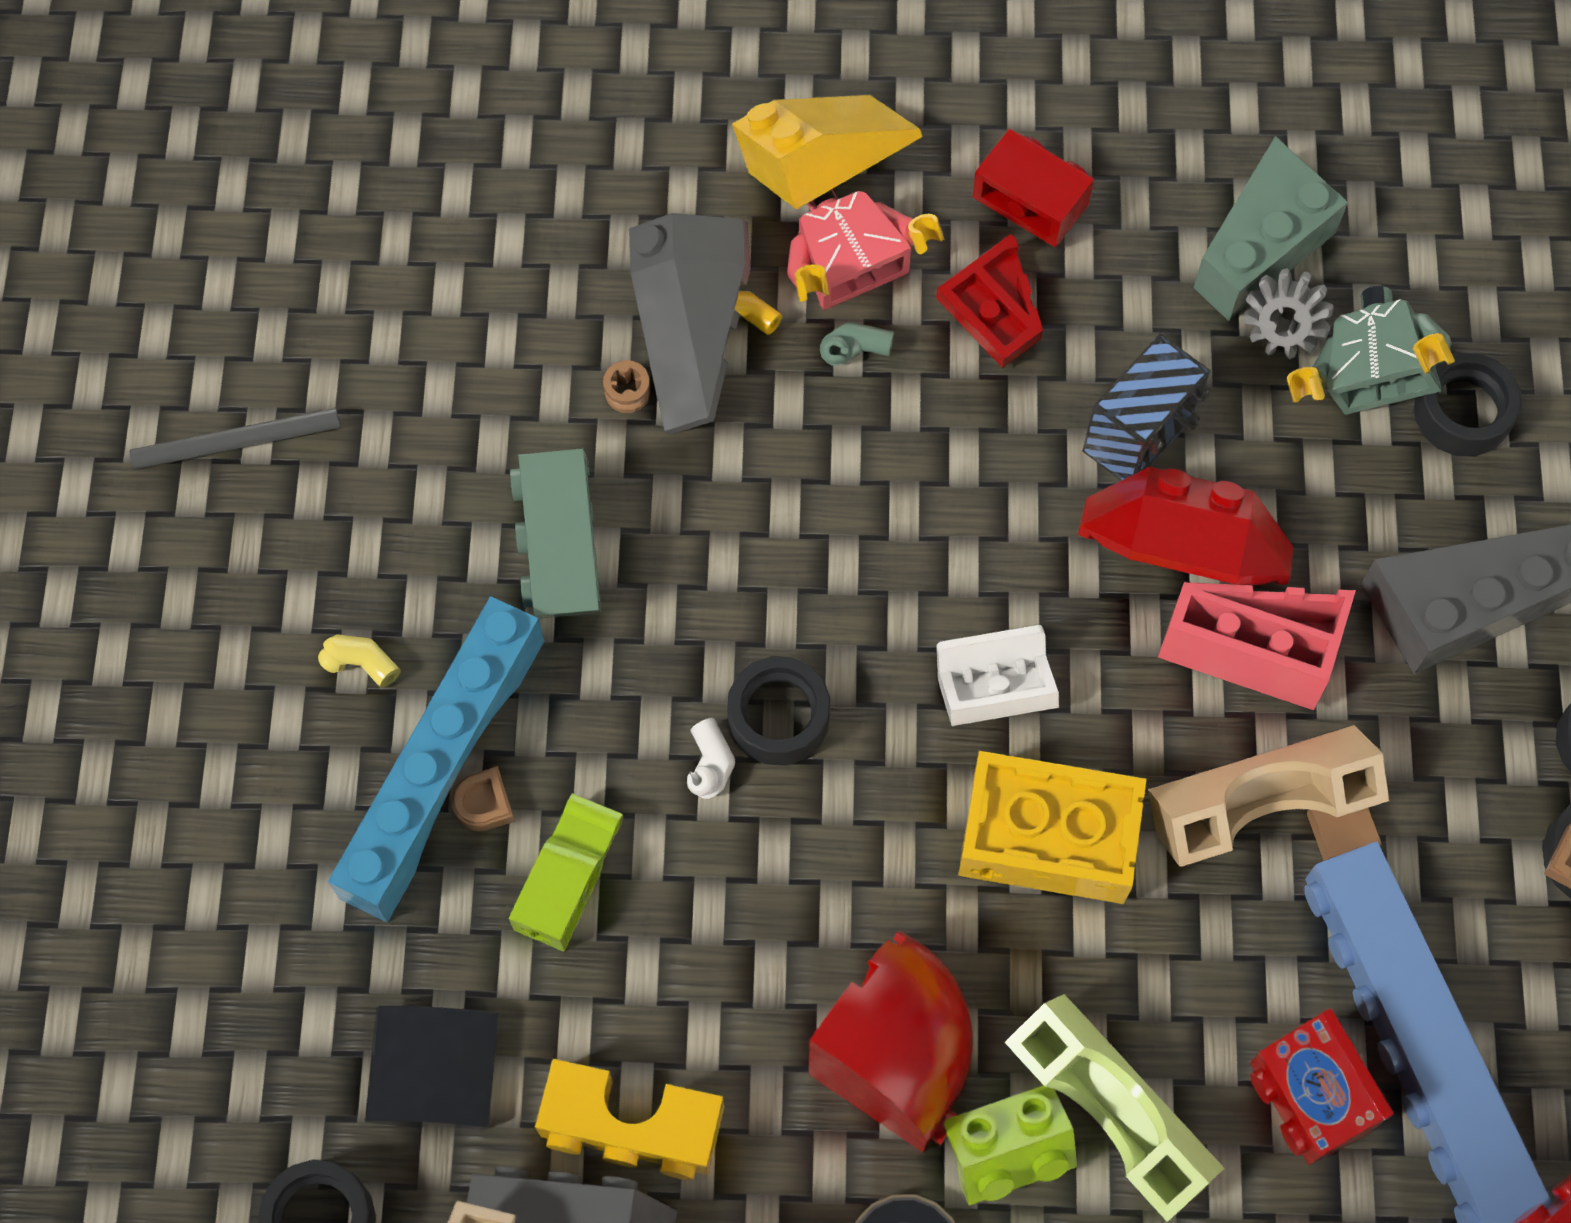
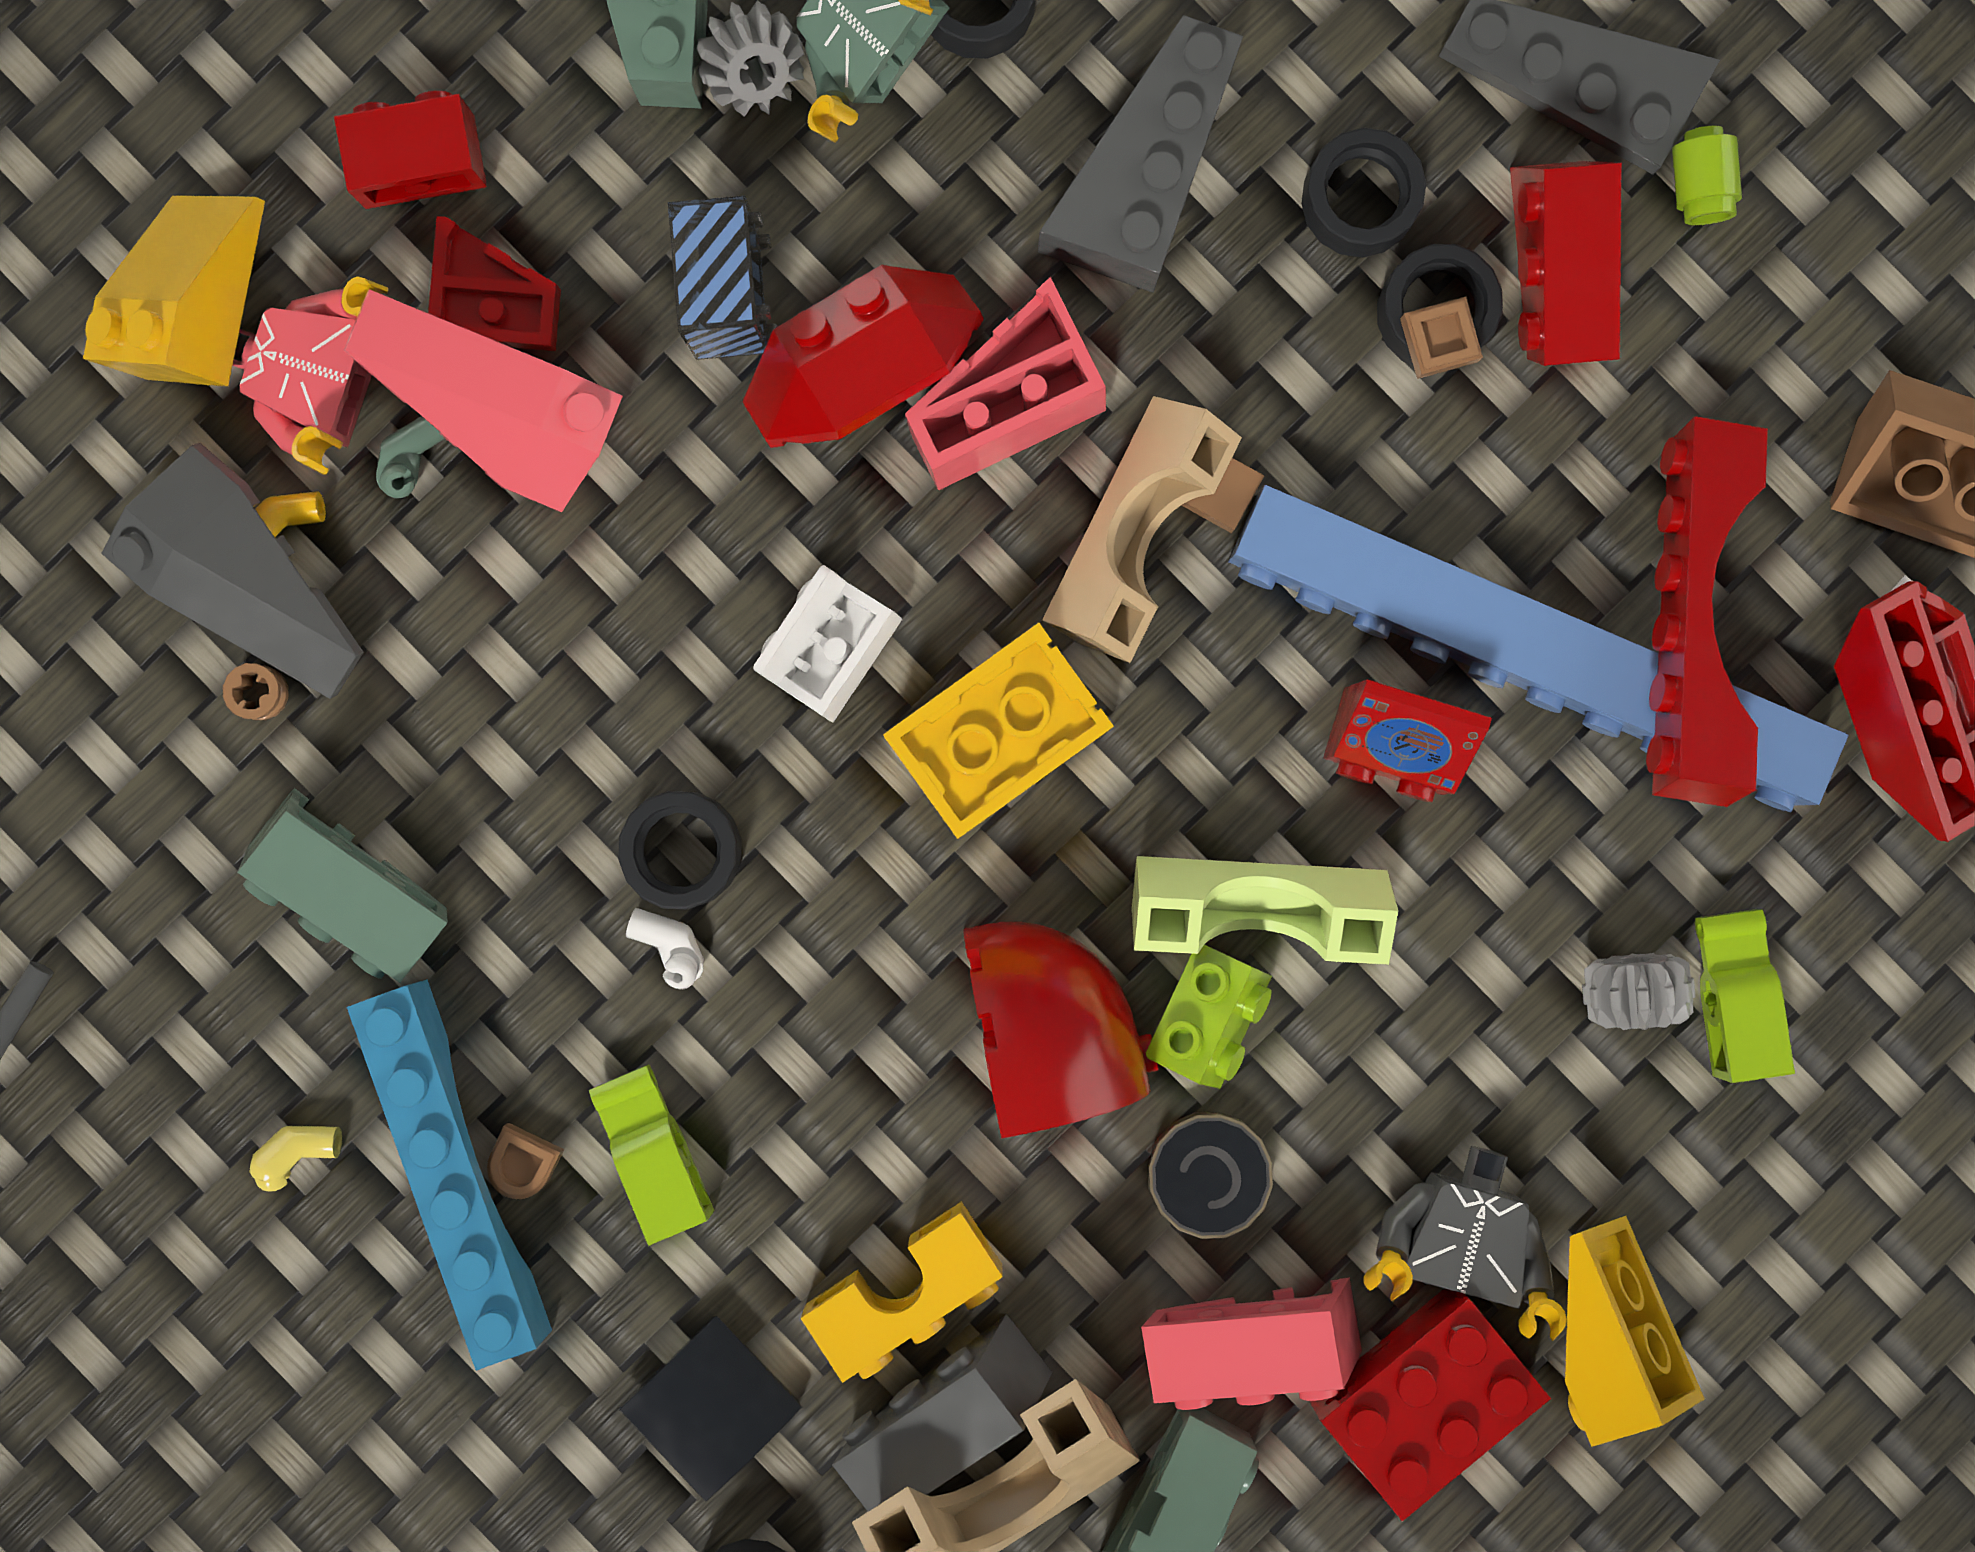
camera: 50 degrees left, 20 degrees up
none -> coral wedge [344,289,623,512]

